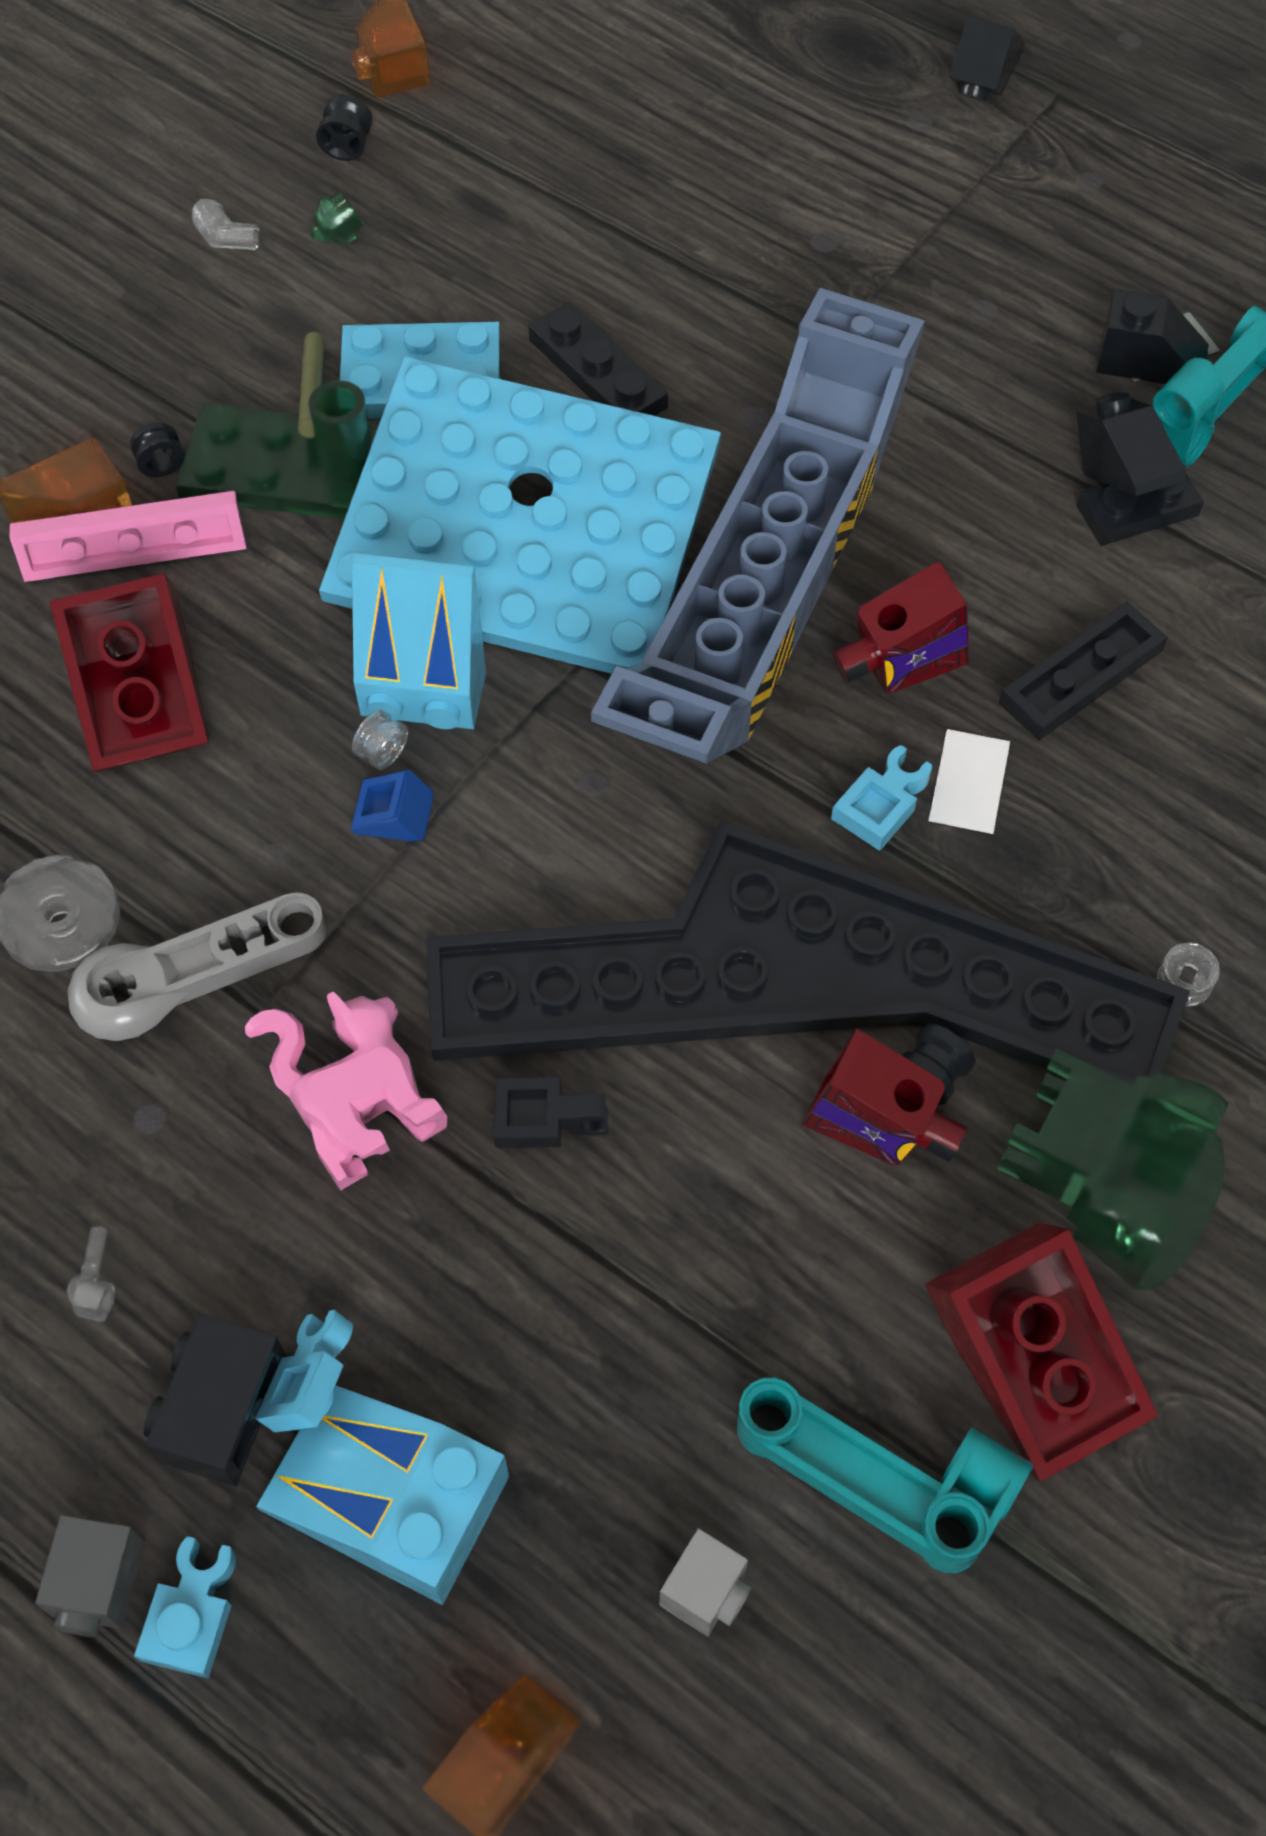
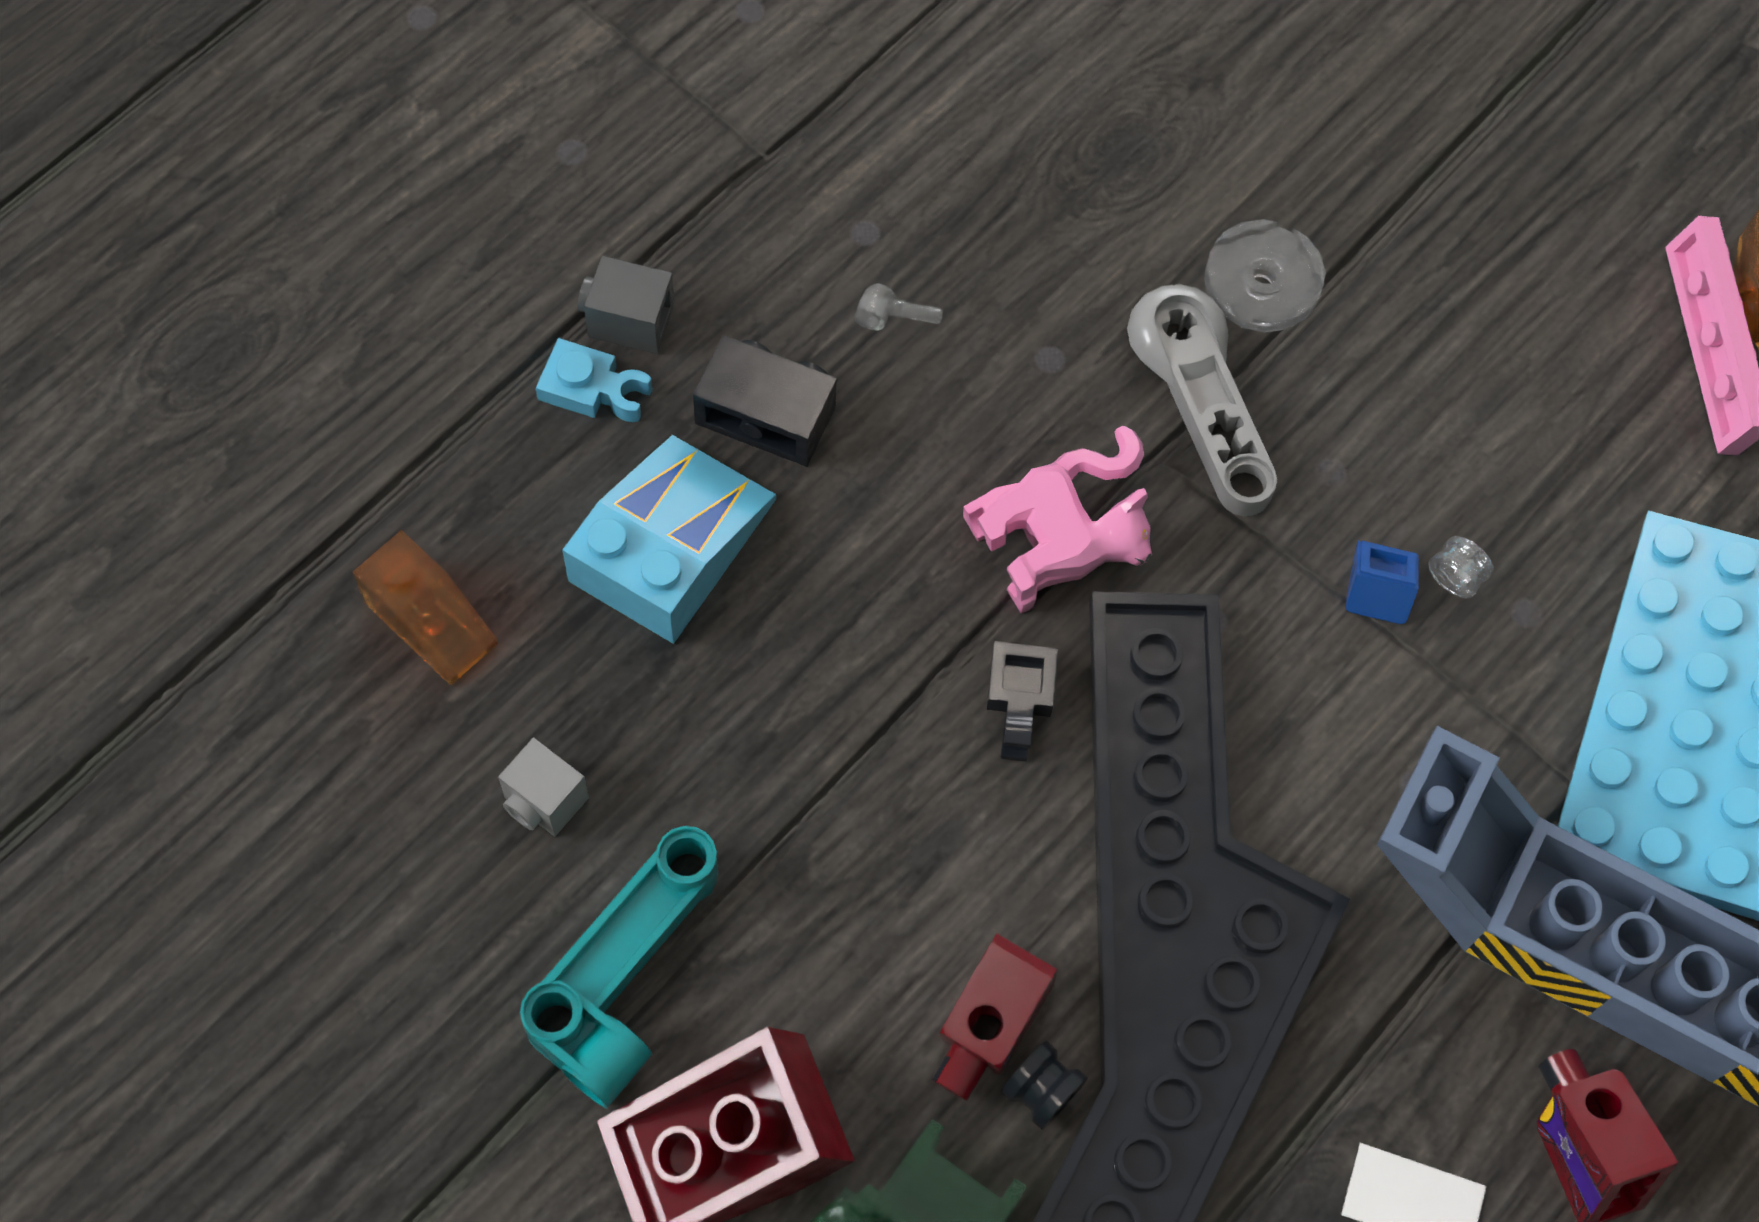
camera: 90 degrees right, 5 degrees up
dark red slope [49,573,210,772] -> none
medium azure plate [255,1310,353,1433] -> none
medium azure slope [352,552,486,730] -> none
medium azure plate [831,745,932,851] -> none

